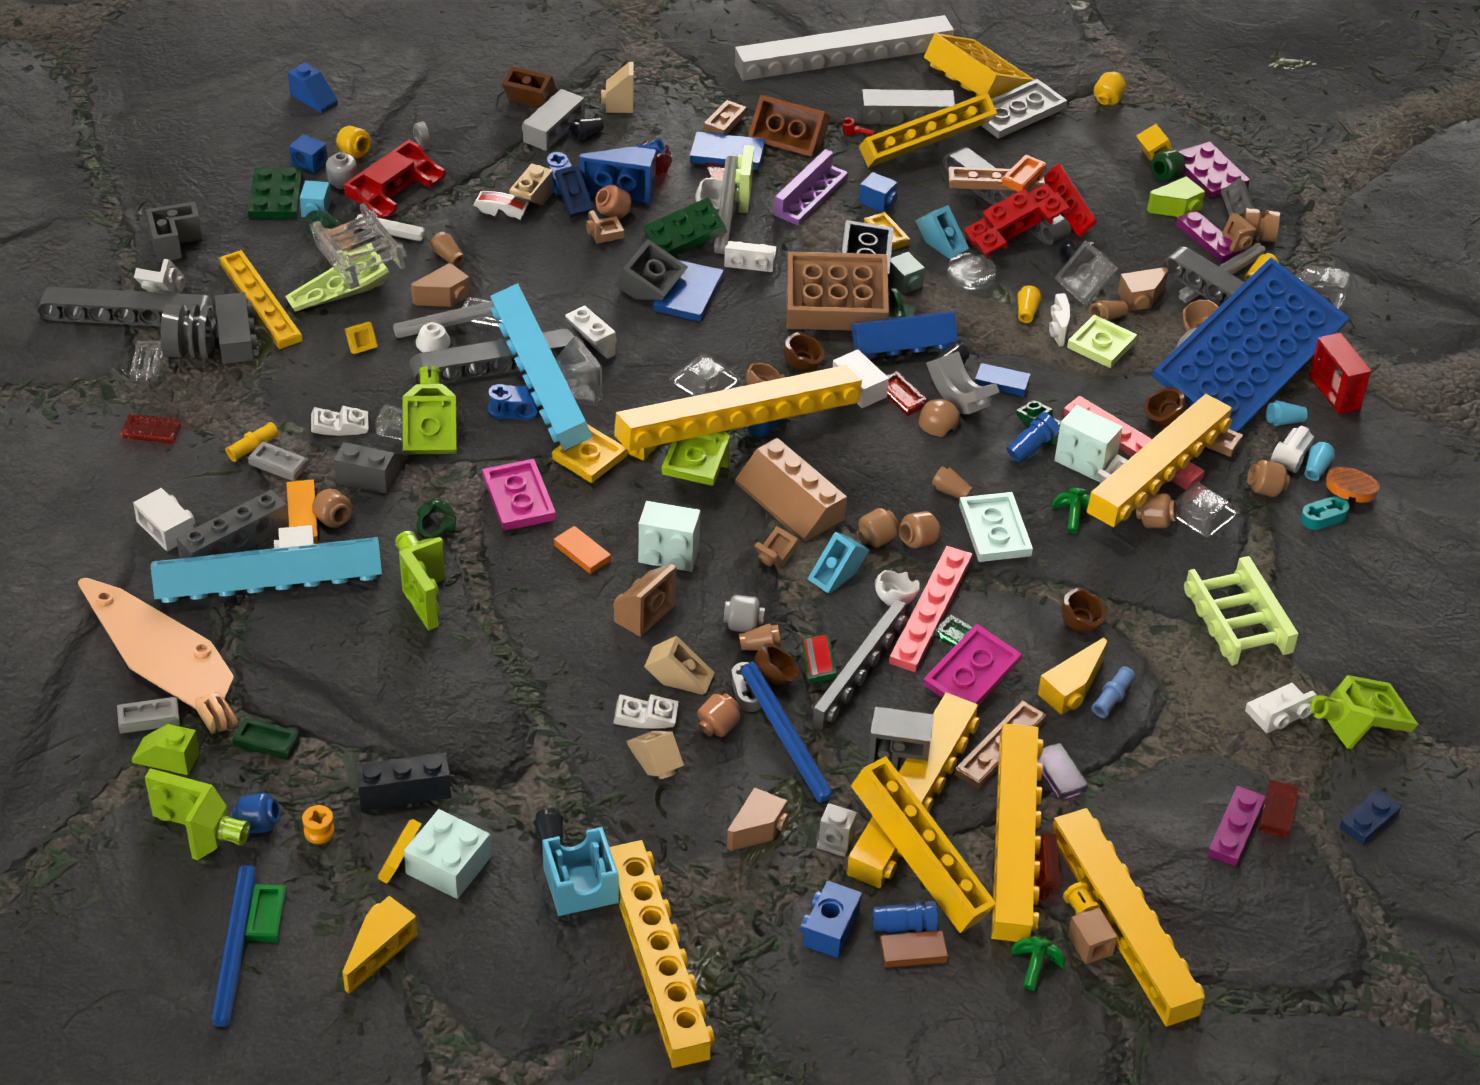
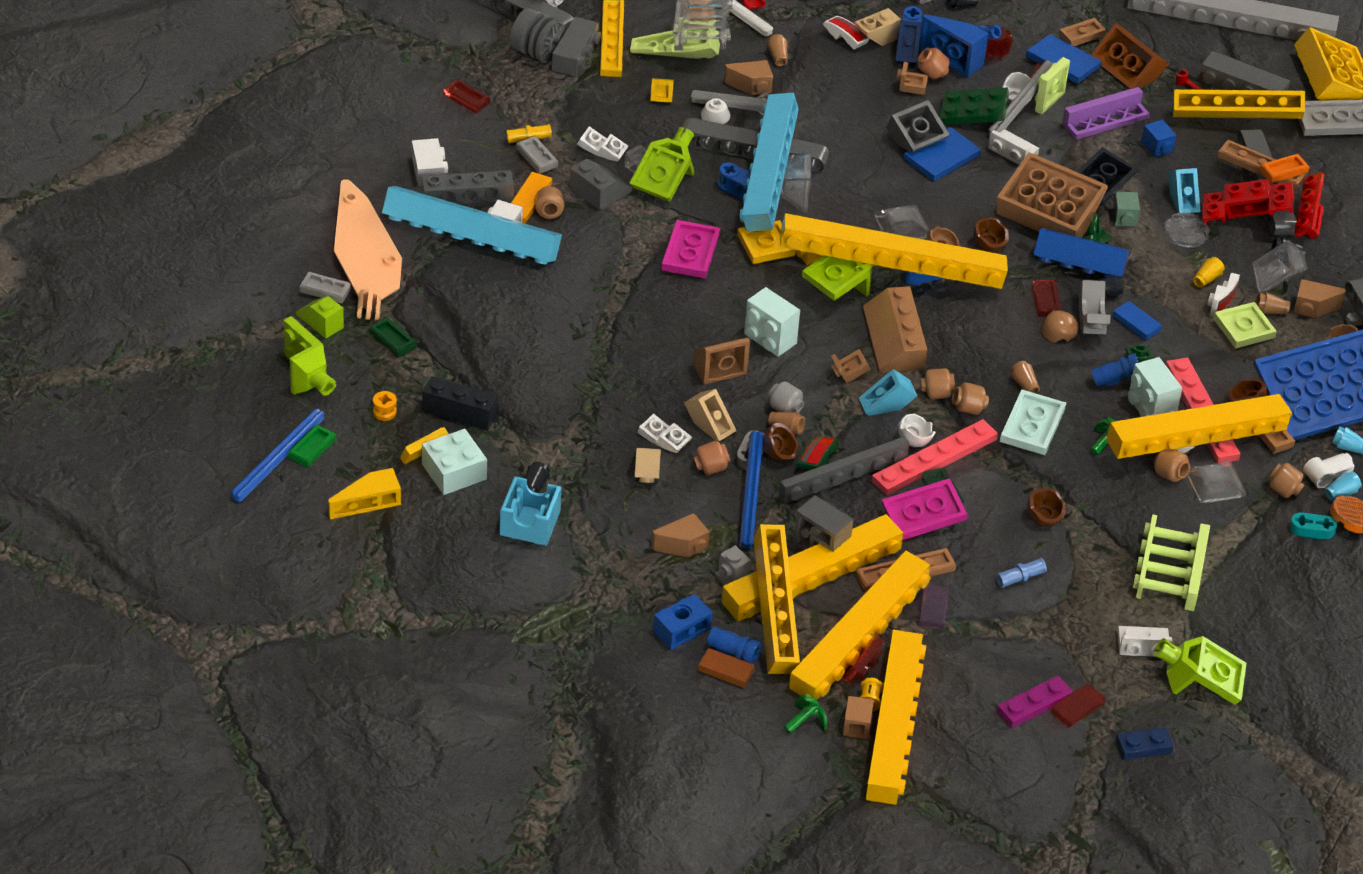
camera: 30 degrees right, 0 degrees up
clear tile [129,341,163,382] -> none
blue head [232,793,280,834] -> none
lime plate [395,531,445,631] -> none
dark green piece [417,498,457,539] -> none
tile [554,526,611,575] -> none
white bracket [565,306,616,359] -> none
yellow brick [609,840,715,1068] -> none
white brick [833,350,889,408] -> none
yellow tile [864,212,910,251] -> none
yellow slope [1038,637,1107,715] -> none

